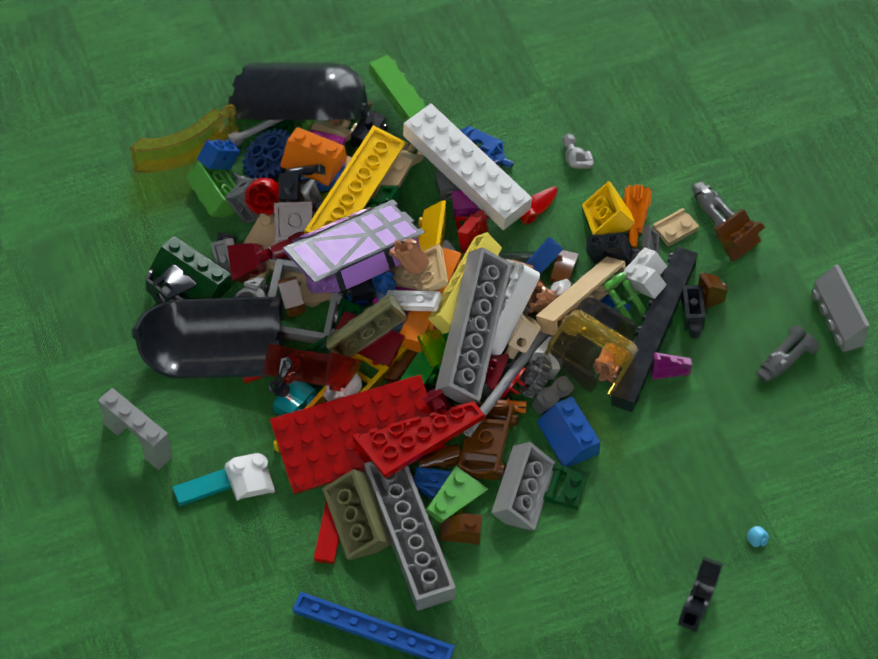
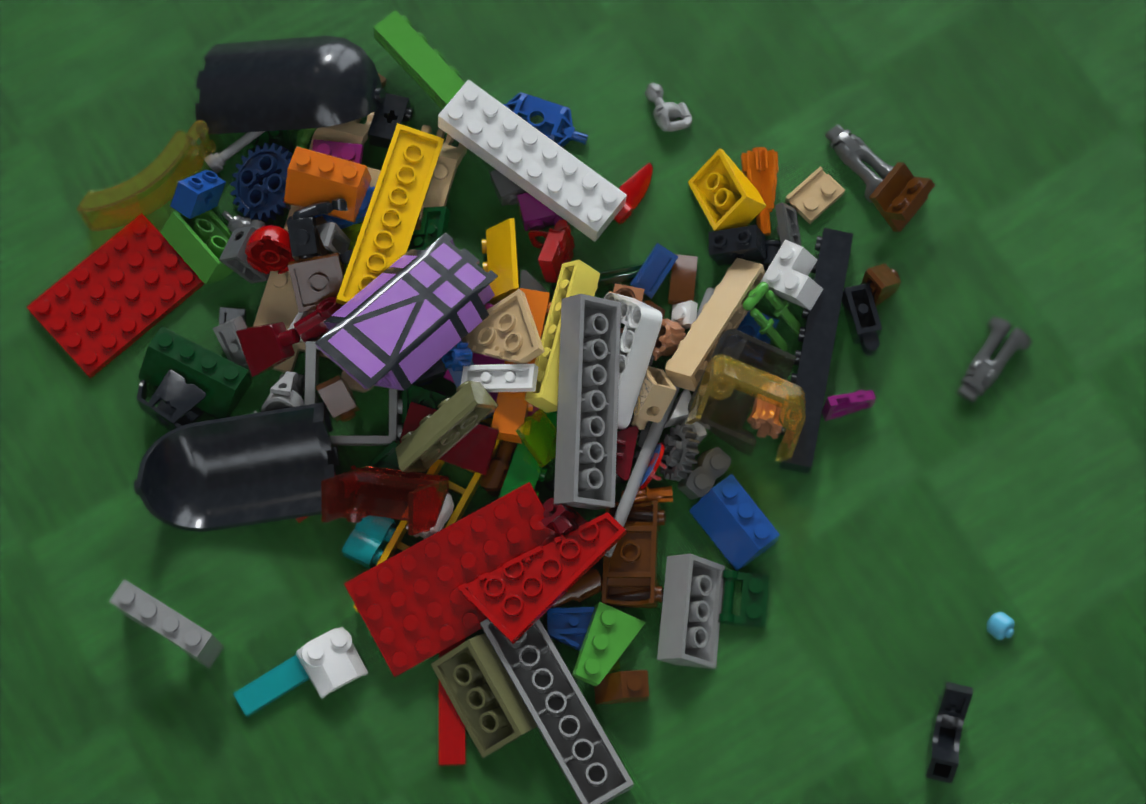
camera: 10 degrees left, 15 degrees up
black piece [269,357,293,398] -> none
nougat piece [389,239,428,275] -> none
light grey slope [811,264,870,352] -> none
none -> red plate [26,213,204,379]

